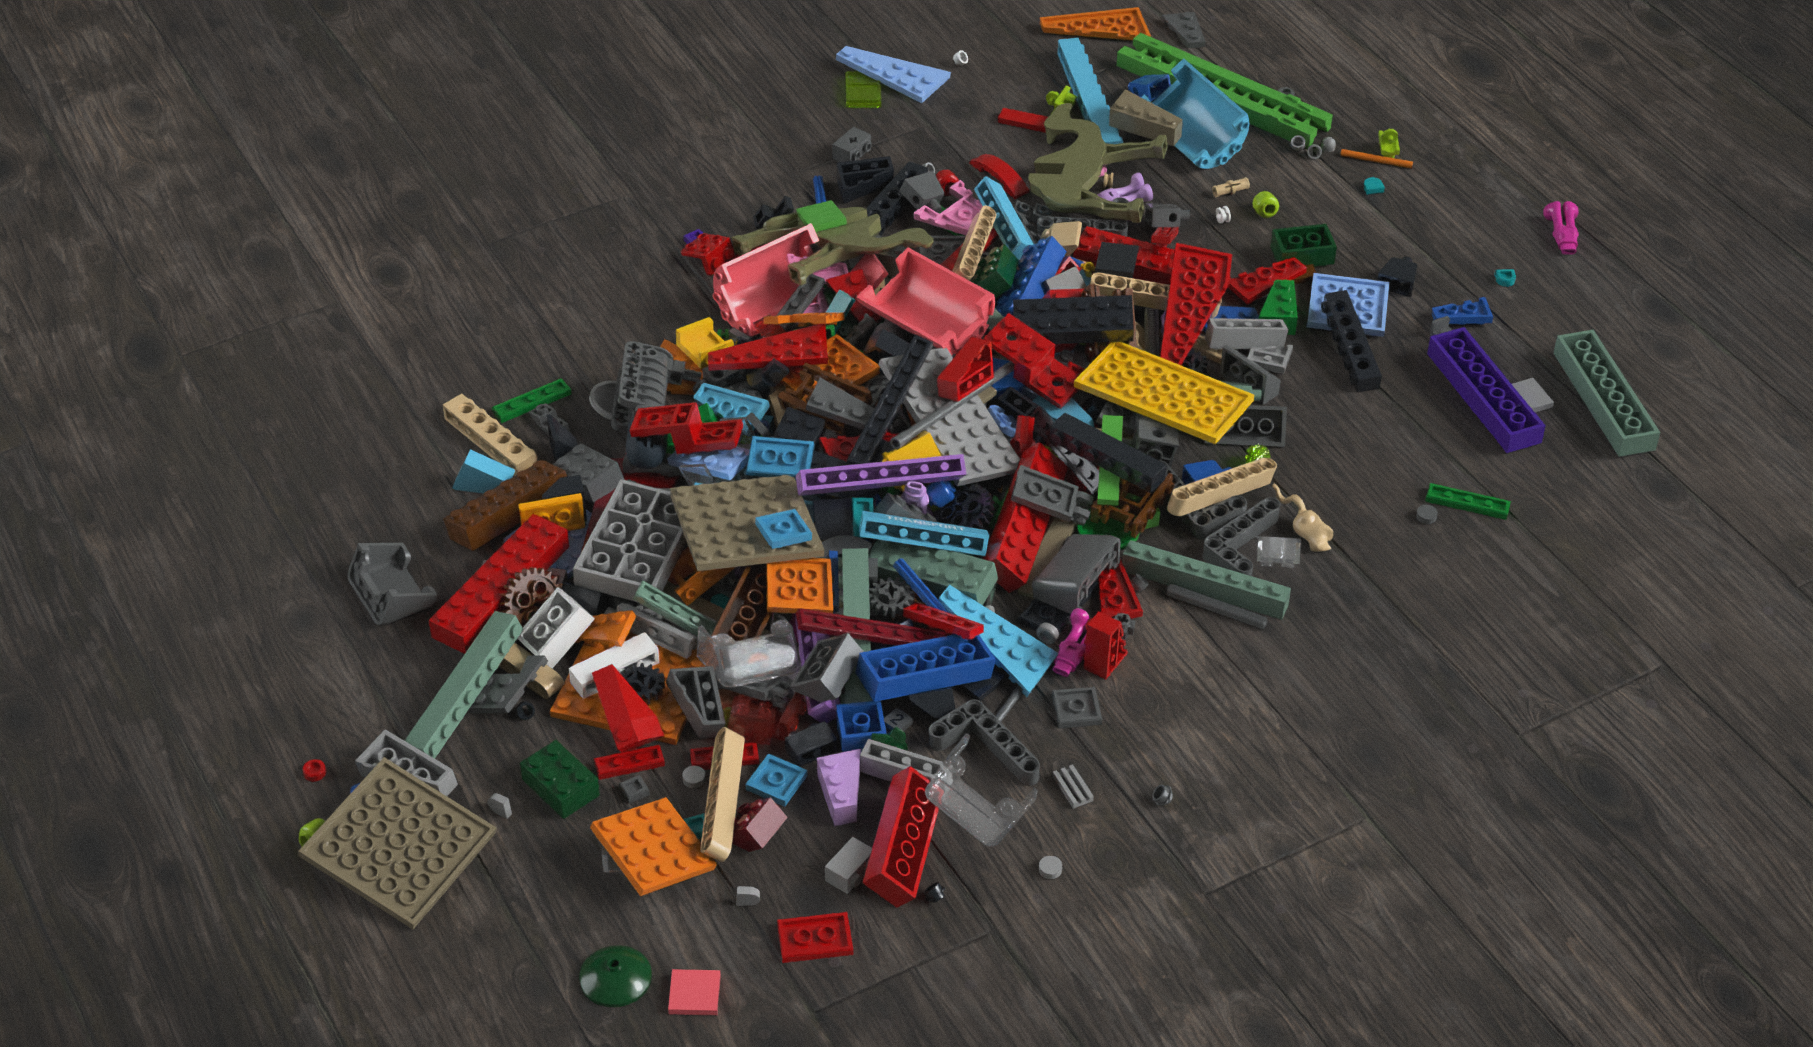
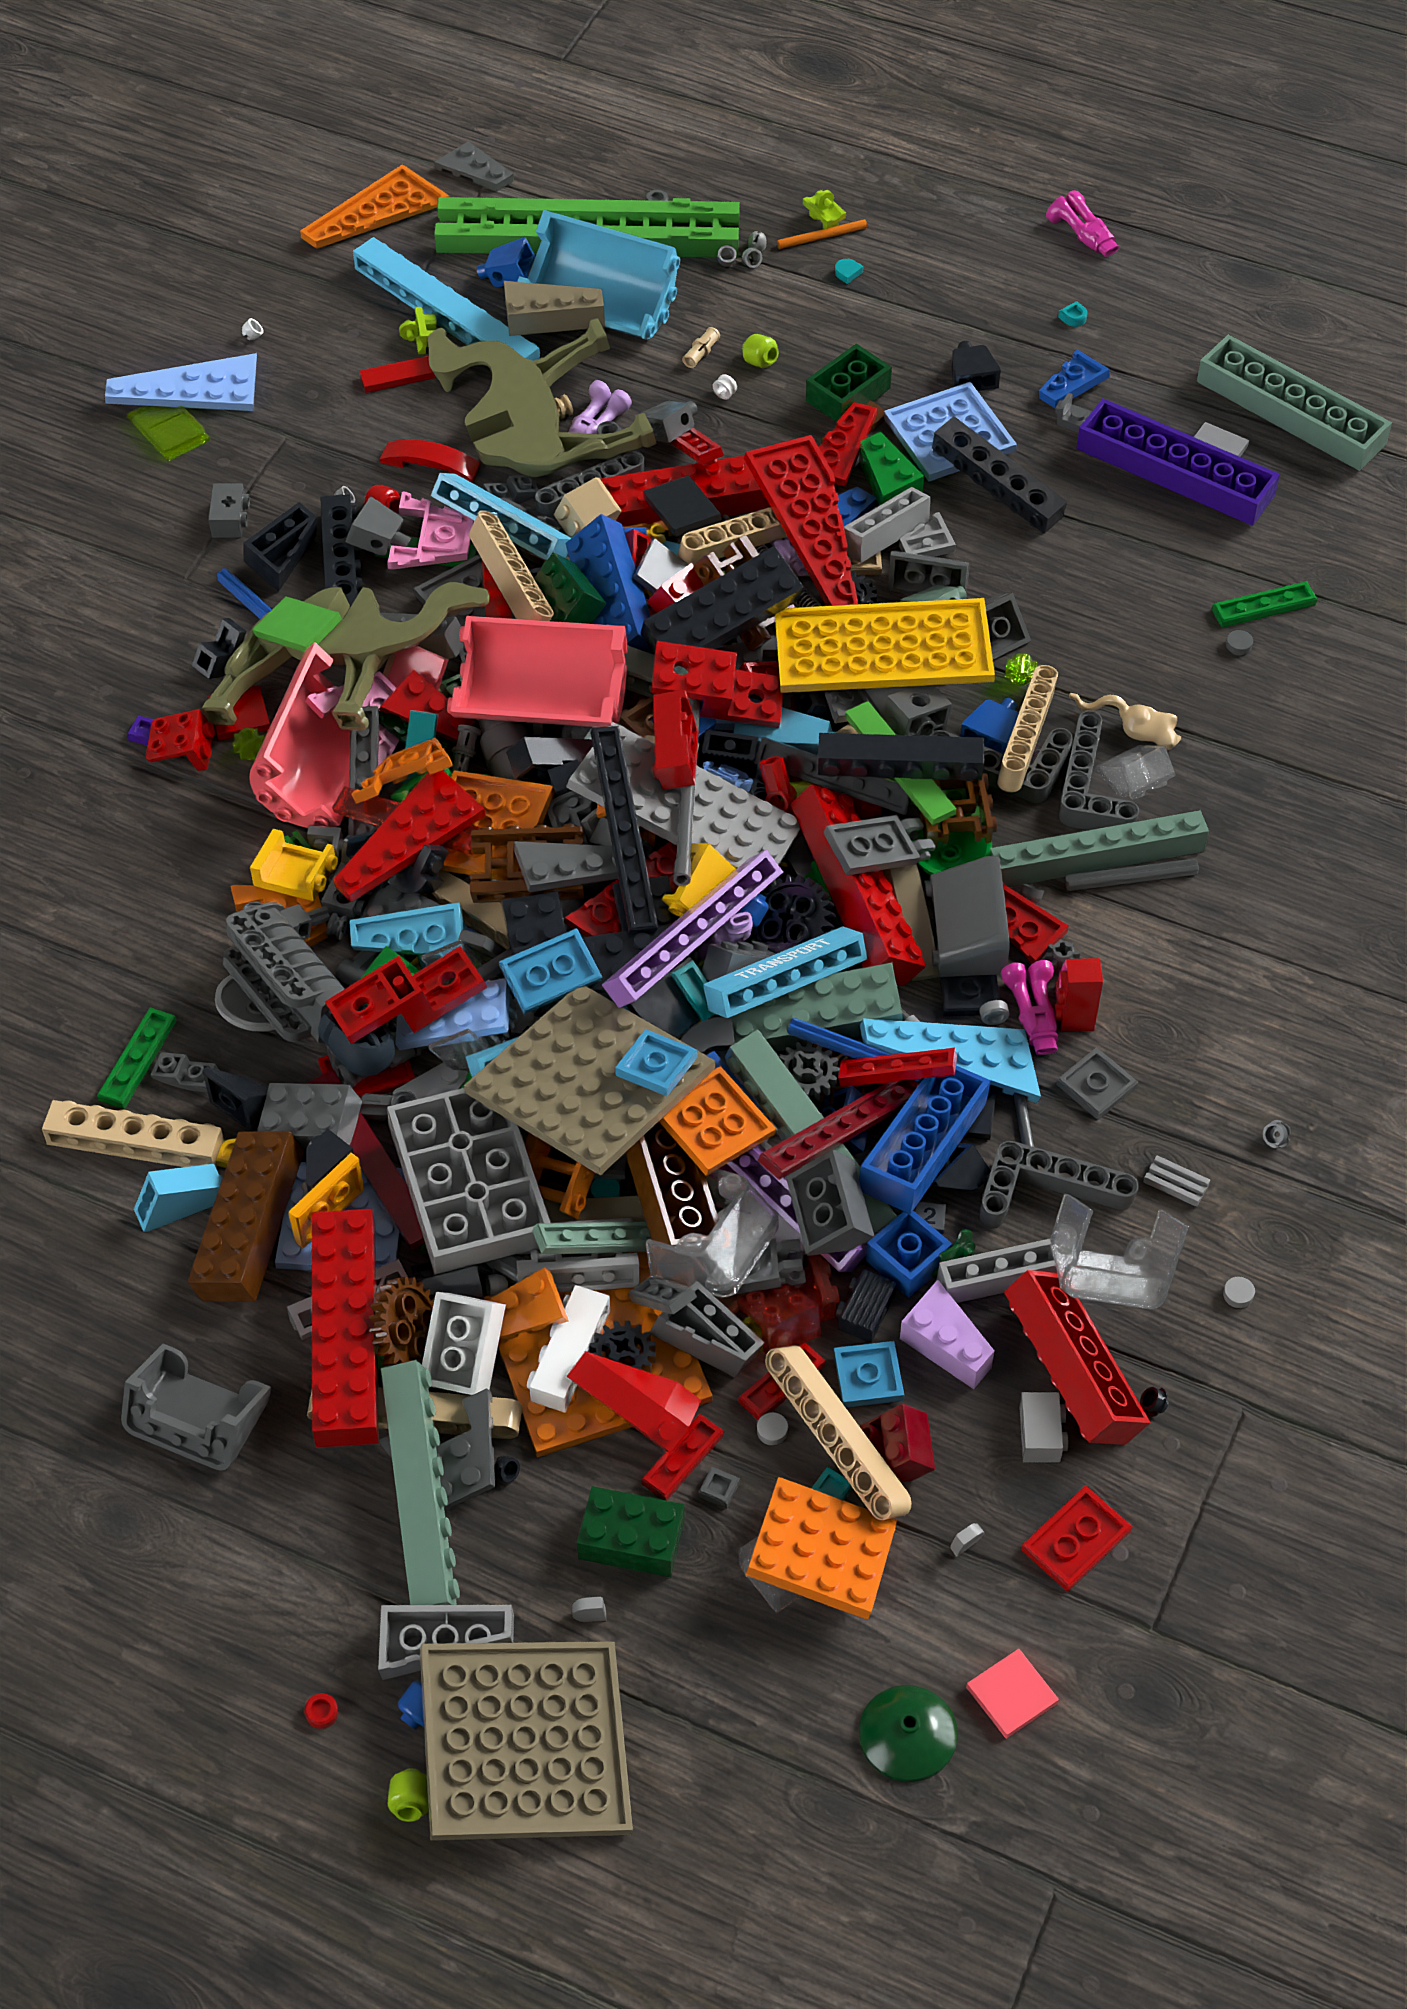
camera: 35 degrees left, 10 degrees up
none -> dark grey tile [628,1277,697,1314]

